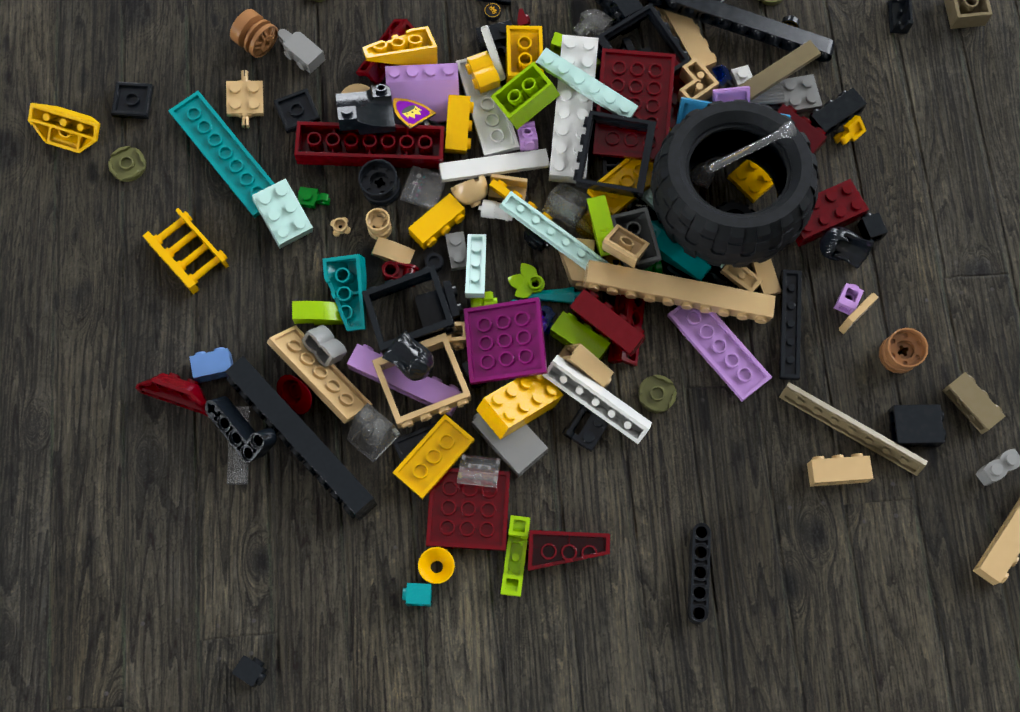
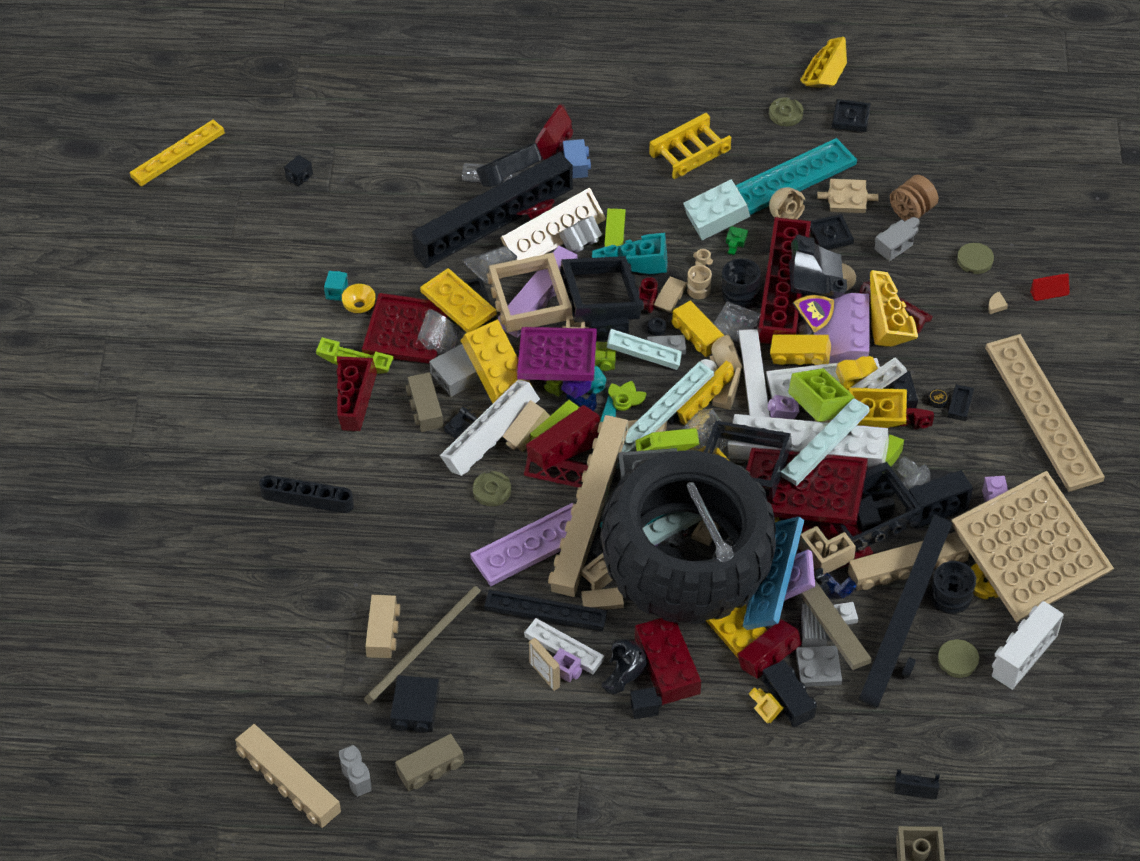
camera: 100 degrees right, 20 degrees down
black piece [382,329,434,381] -> none
tan slope [602,224,650,268] -> none
medium nougat wheel [879,328,928,374] -> none
none -> dark tan brick [405,372,443,432]
none -> white plate [524,618,604,674]
none -> tan cylinder [769,187,805,219]

